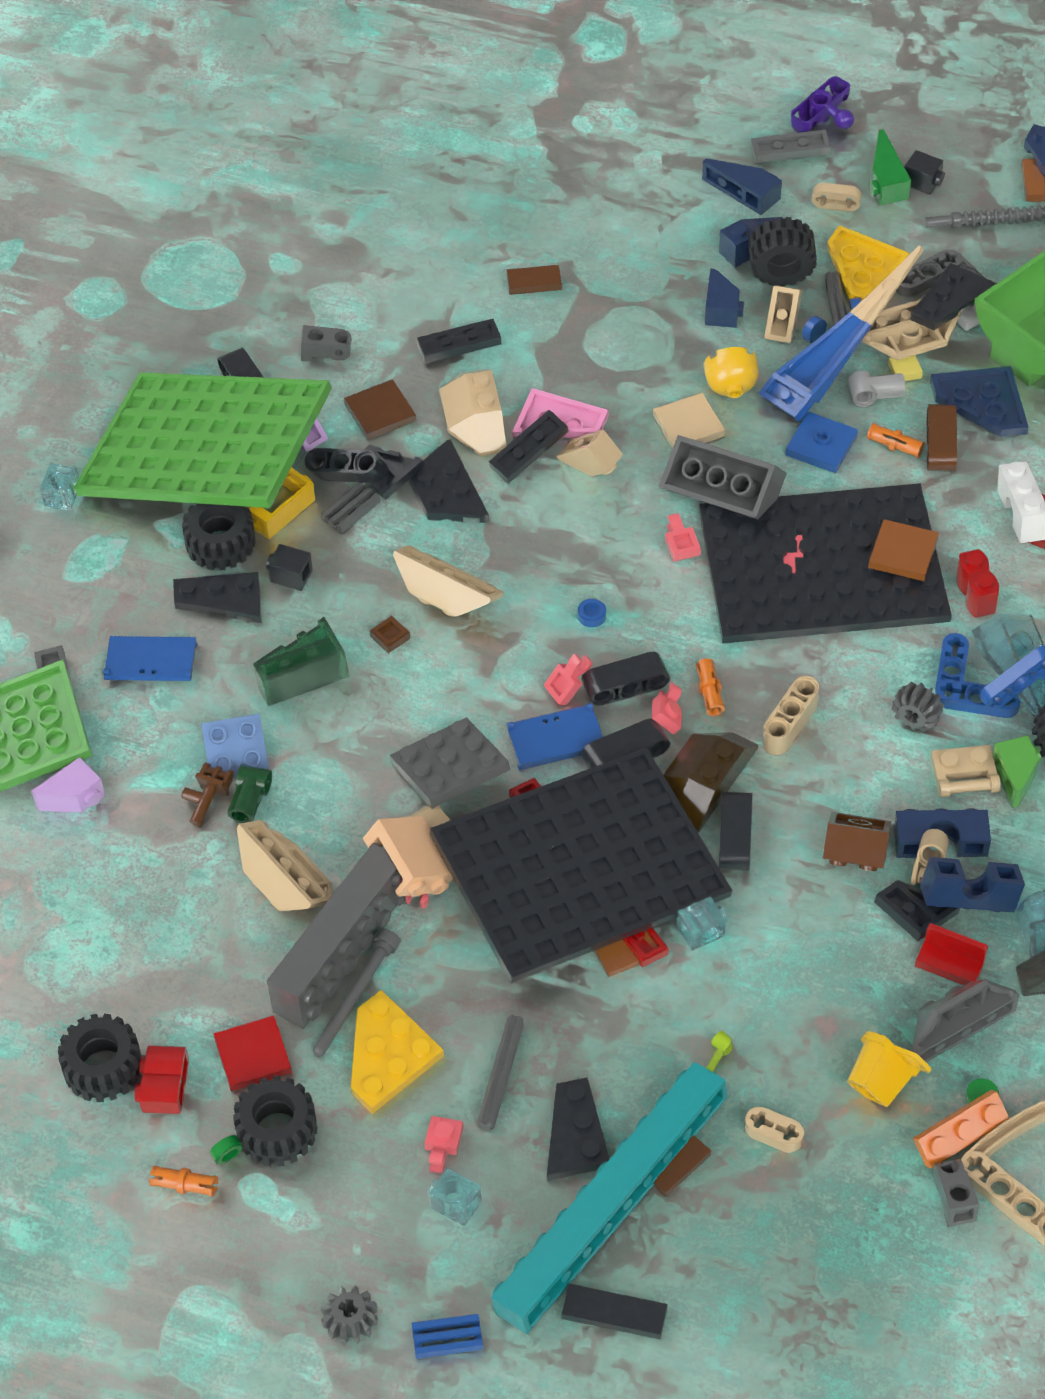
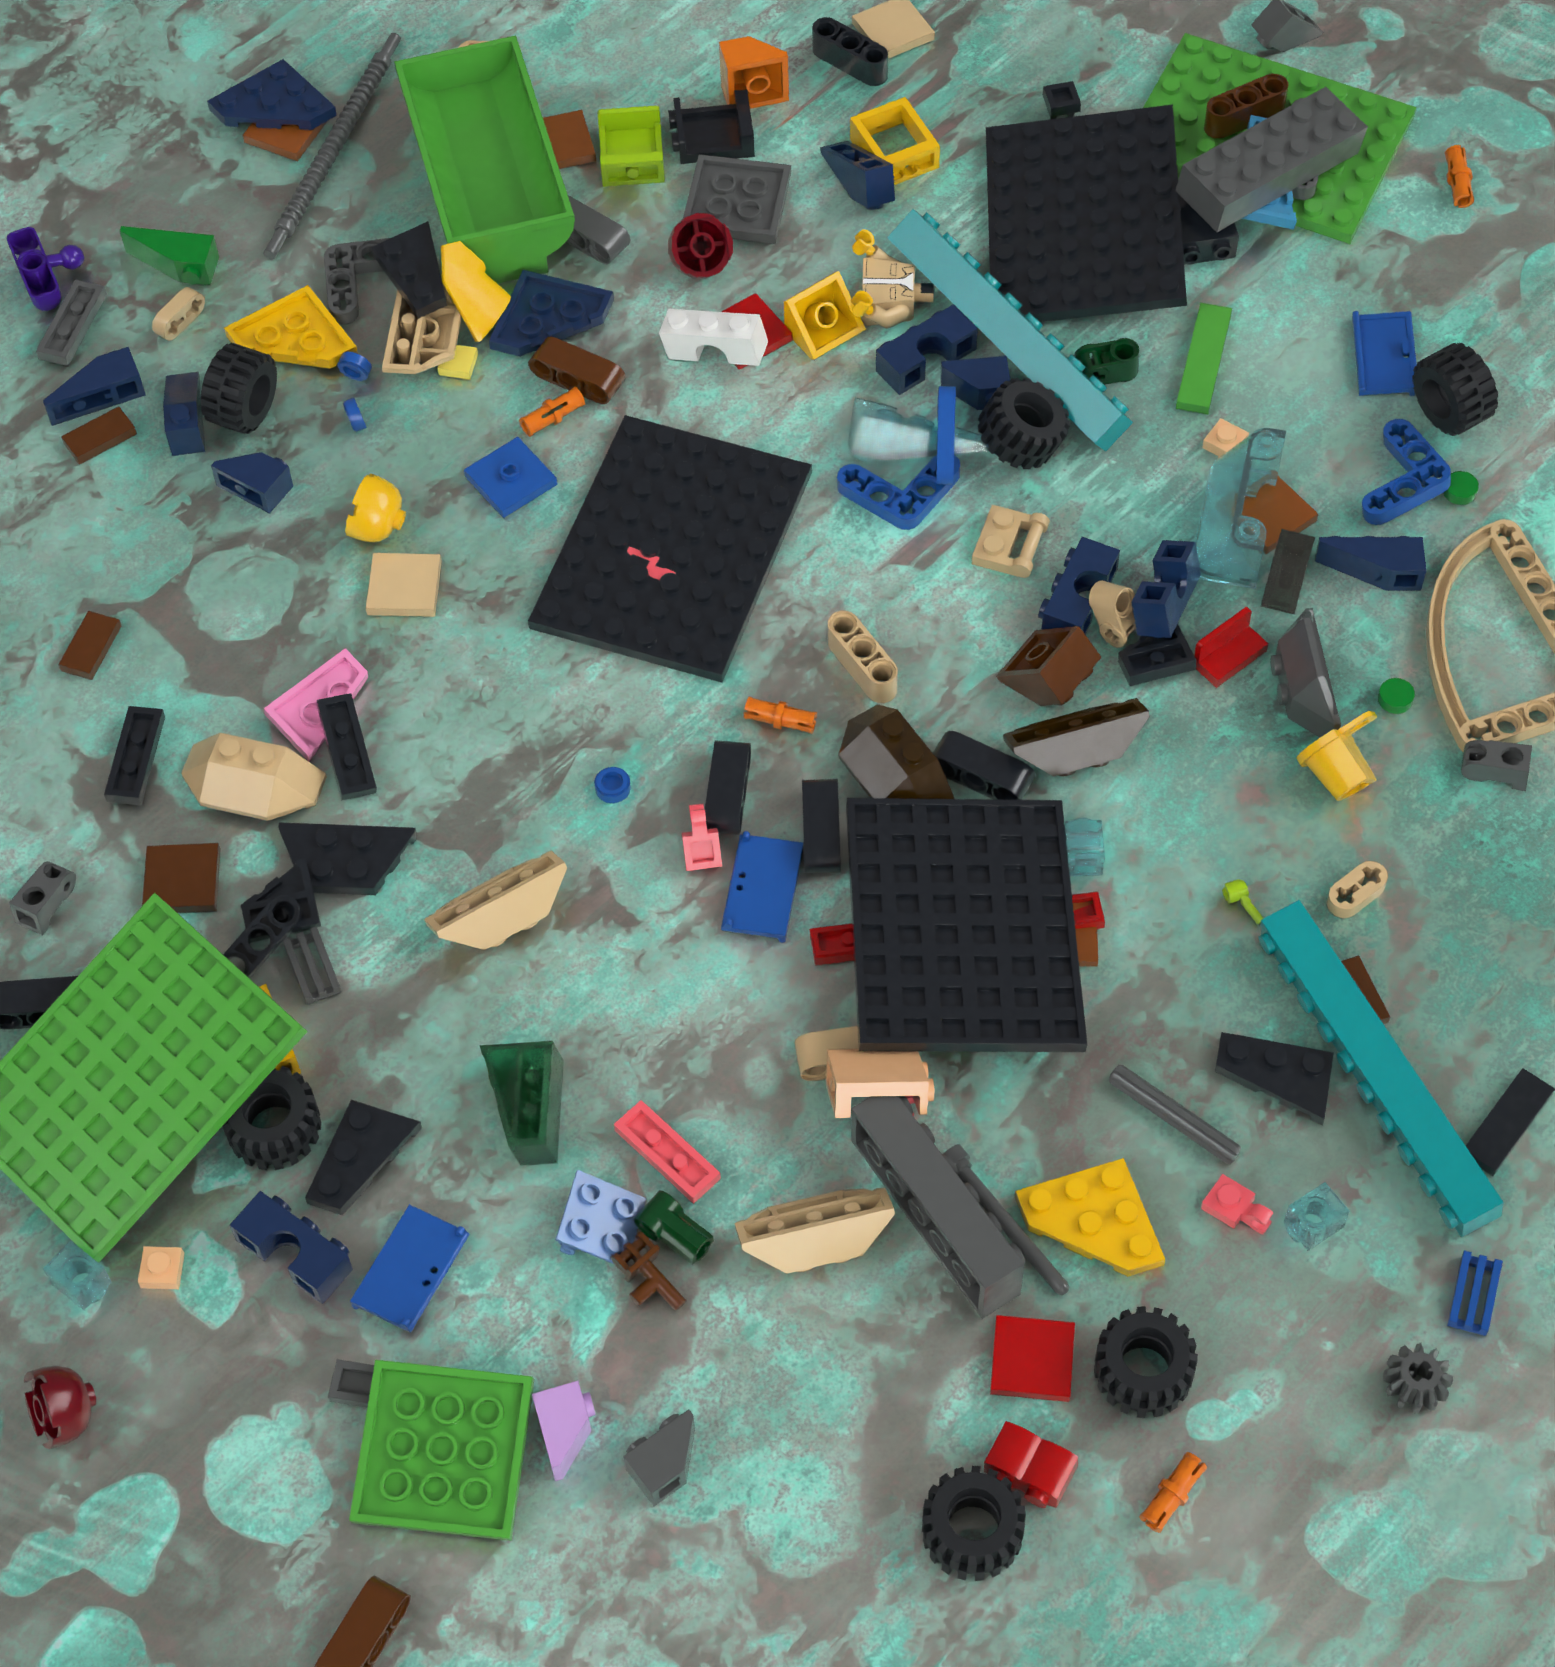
camera: 65 degrees left, 5 degrees up
green tile [209,1135,243,1165] -> none
black brick [266,544,313,591] -> none
reddish brown tile [370,615,410,654] -> none
dark grey plate [390,717,510,809] -> none
tan slope [556,429,623,477] -> none
coral plate [652,682,682,735] -> none
dark grey slope [658,435,787,519] -> none
coral plate [665,513,701,562] -> none
blue plate [758,246,923,422] -> none
tan slope [764,285,803,343] -> none
dark grey axle [825,271,847,325] -> none
light grey piece [848,371,905,407] -> none
dark orange tile [868,519,939,581] -> none
dark grey gear [891,682,944,732] -> none
black brick [904,150,945,195] -> none
orange plate [912,1090,1010,1168] -> none
red brick [956,549,999,618] -> none
bright green slope [993,735,1041,808] -> none
none -> reddish brown tile [61,406,137,465]
none -> light nougat plate [138,1246,185,1290]
none -> dark blue arch [229,1191,353,1304]
none -> yellow panel [441,241,511,342]
none -> coral plate [614,1100,721,1204]
none -> dark grey slope [623,1409,695,1507]
none -> wedge [1003,698,1150,777]

